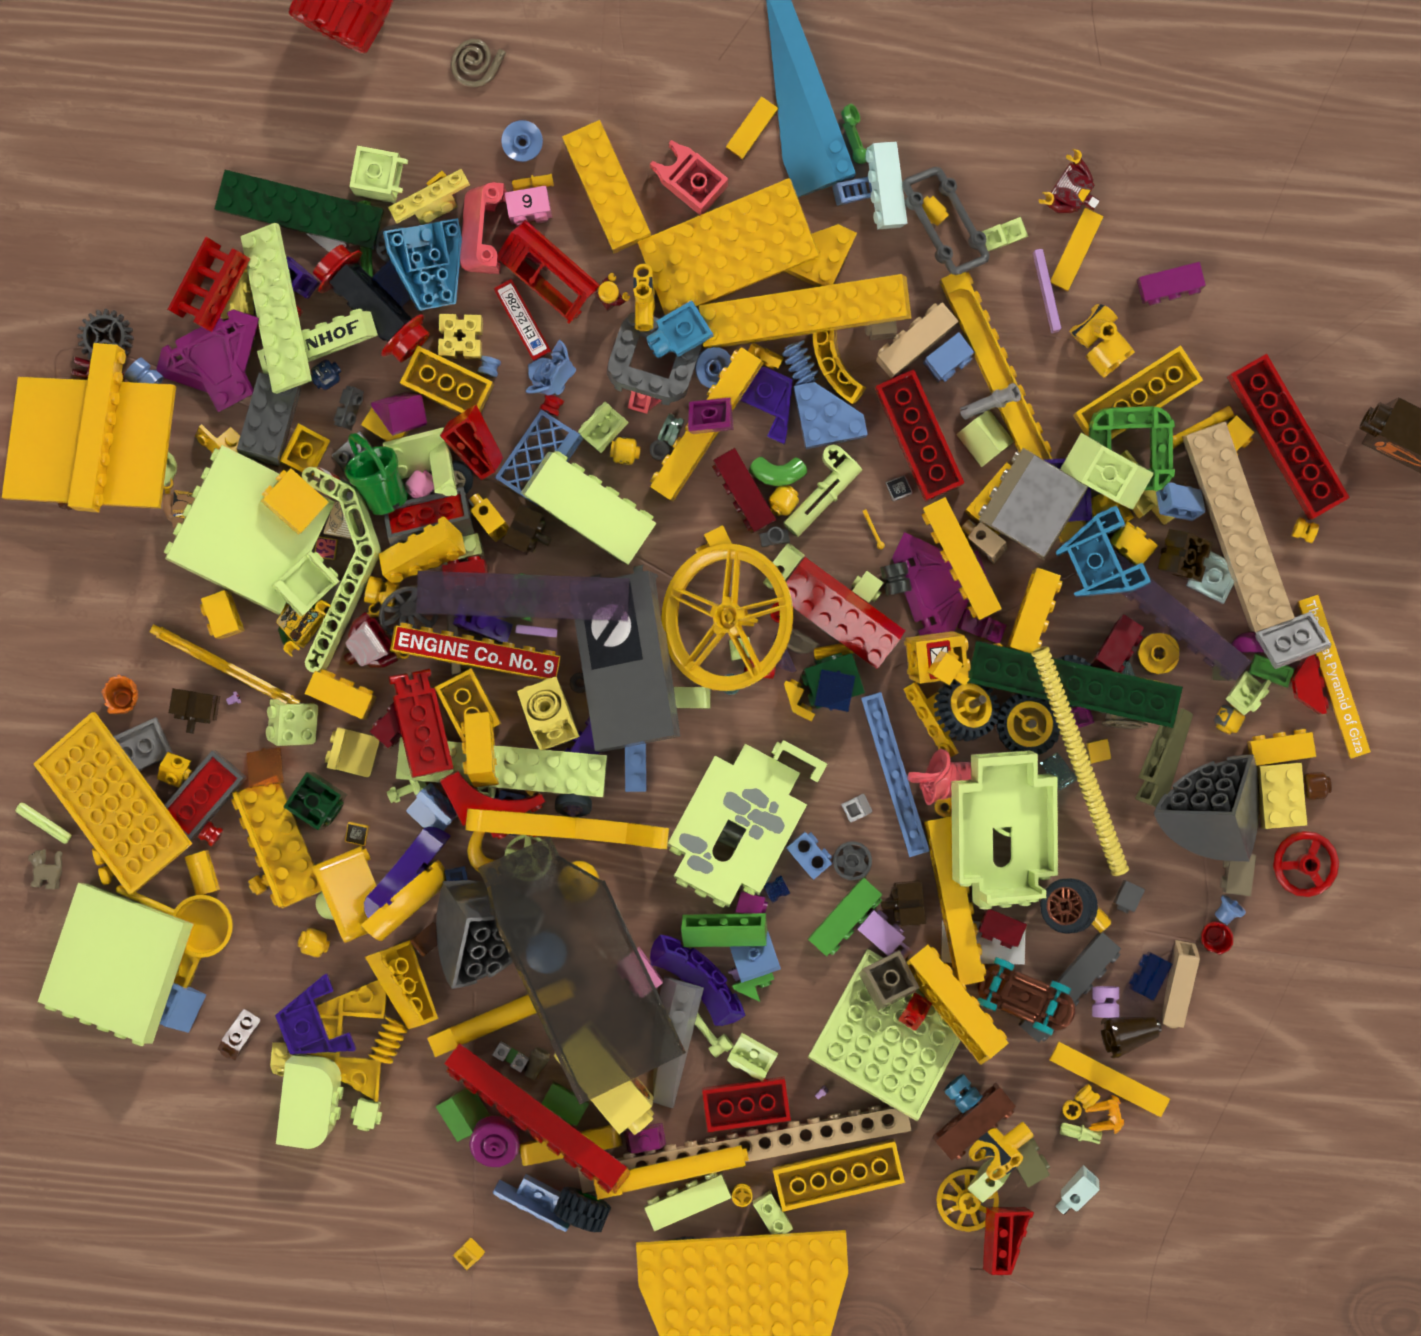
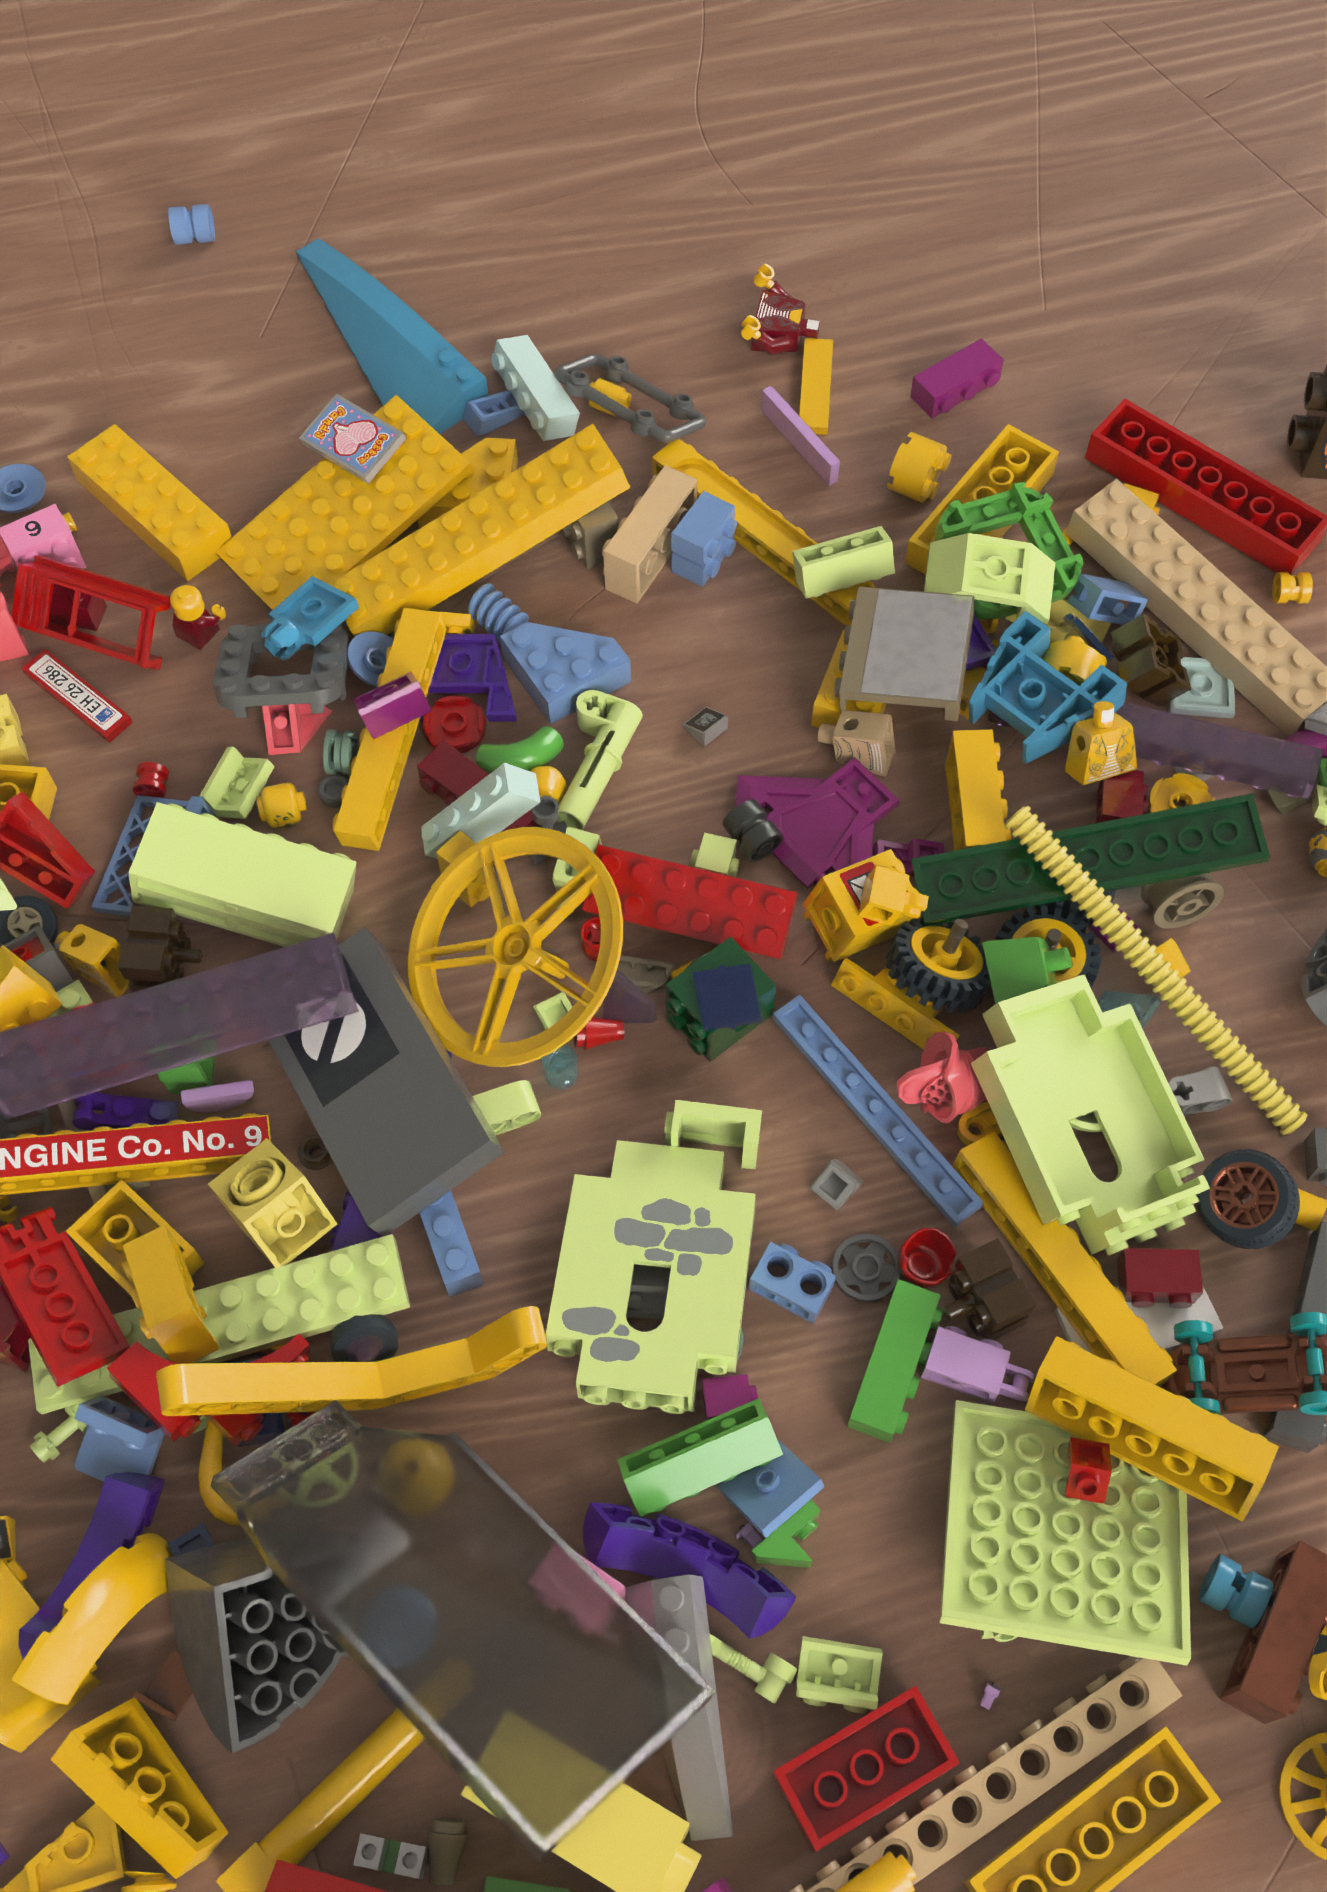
camera: 20 degrees left, 25 degrees down
medium blue wheel [477,356,501,378] -> none
medium blue brick [526,340,576,396] -> none
yellow connector [633,264,655,331] -> none
coral brick [650,140,728,215] -> none
yellow tile [726,96,778,160] -> none
clear blue wheel [764,876,791,903] -> none
yellow slope [784,679,815,721] -> none
yellow brick [813,330,866,404] -> none
bright green piece [841,104,867,164] -> none
dark tan brick [859,950,920,1011] -> none
yellow hinge [862,509,885,550] -> none
red brick [875,369,964,502] -> none
yellow brick [921,497,1002,620] -> none
yellowish green slope [956,410,1014,467] -> none
light grey pin [960,383,1021,420] -> none
yellowish green slope [982,217,1029,251] -> none
yellow connector [1069,304,1118,348] -> none
olive wedge [1135,708,1193,808] -> none
none -> tile [299,393,406,484]
none -> light aqua brick [421,763,540,859]
none -> red tile [422,695,487,753]
none -> yellowish green brick [792,526,895,599]
none -> red hair [898,1228,957,1288]
none -> bright green torso [982,937,1072,1004]
none -> piece [1063,613,1114,661]
none -> yellow torso [1065,701,1137,785]
none -> light grey piece [1168,1067,1233,1117]

